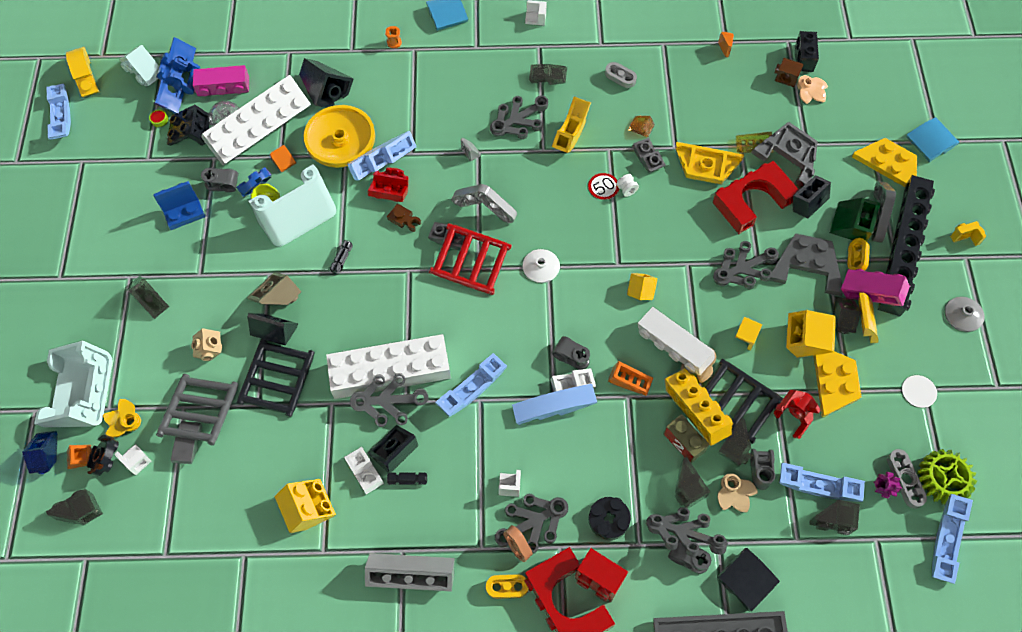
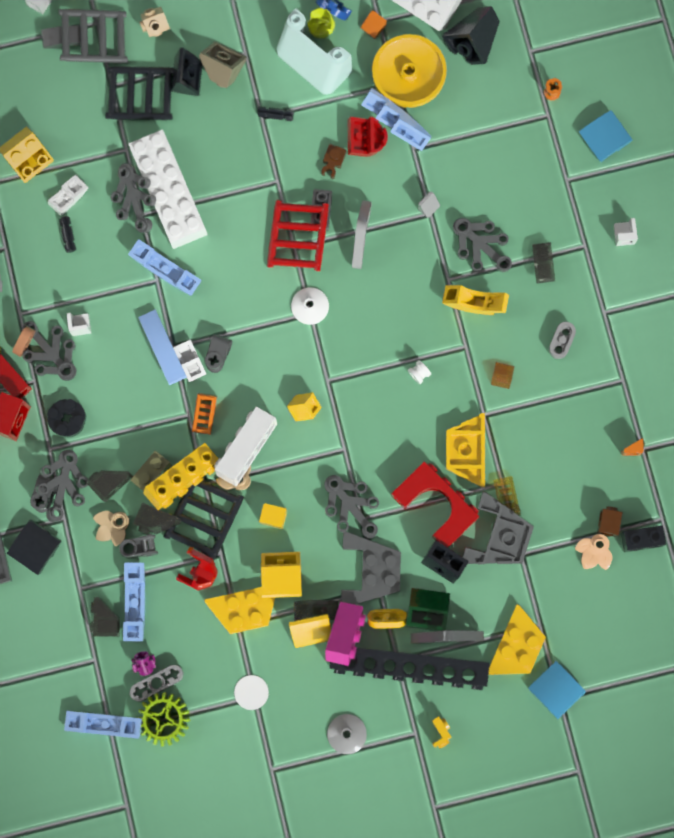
camera: 85 degrees right, 15 degrees up
black slope [368,425,418,473] -> none
sticker [588,173,619,200] -> none
flat silver slope [632,137,666,173] -> none

